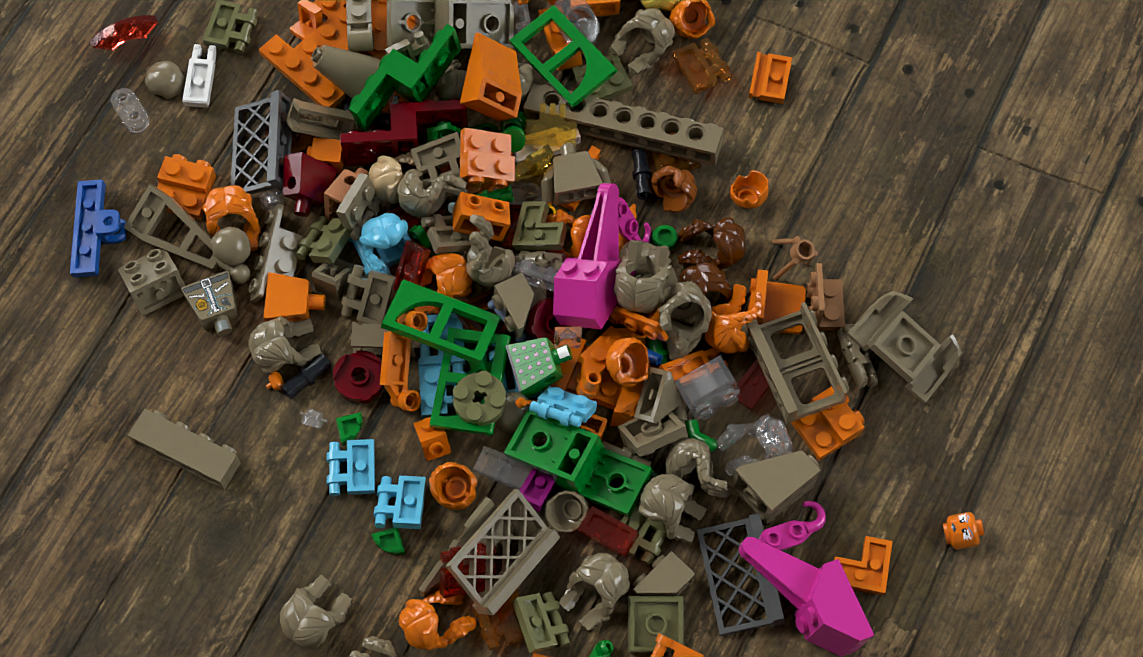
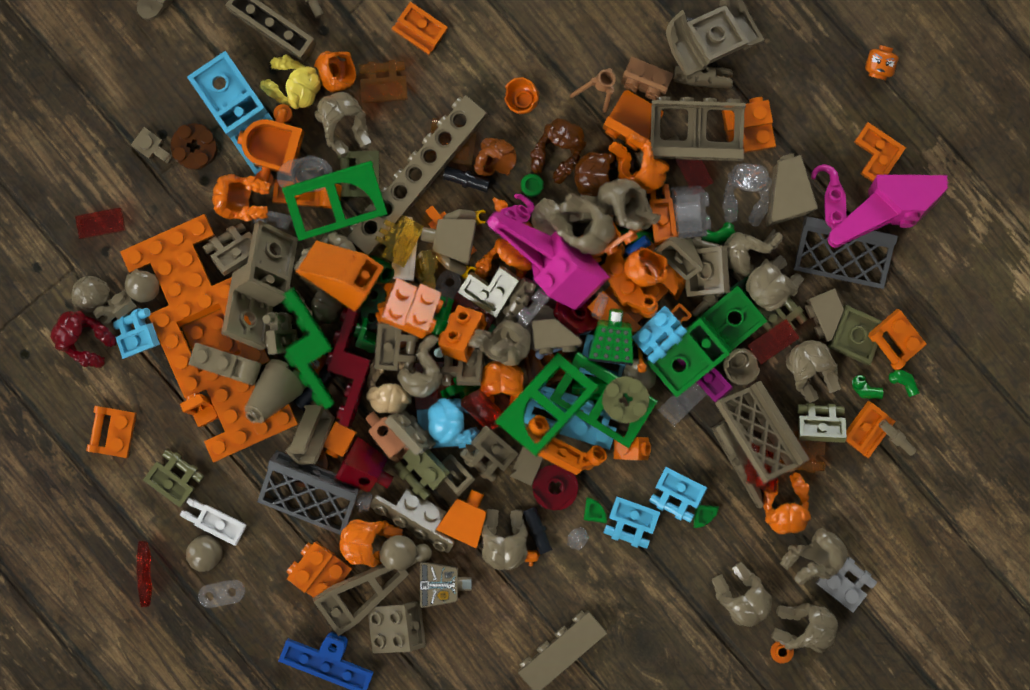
camera: 65 degrees left, 20 degrees up
orange hair [429,462,477,510] -> none
green tile [502,126,526,152] -> none

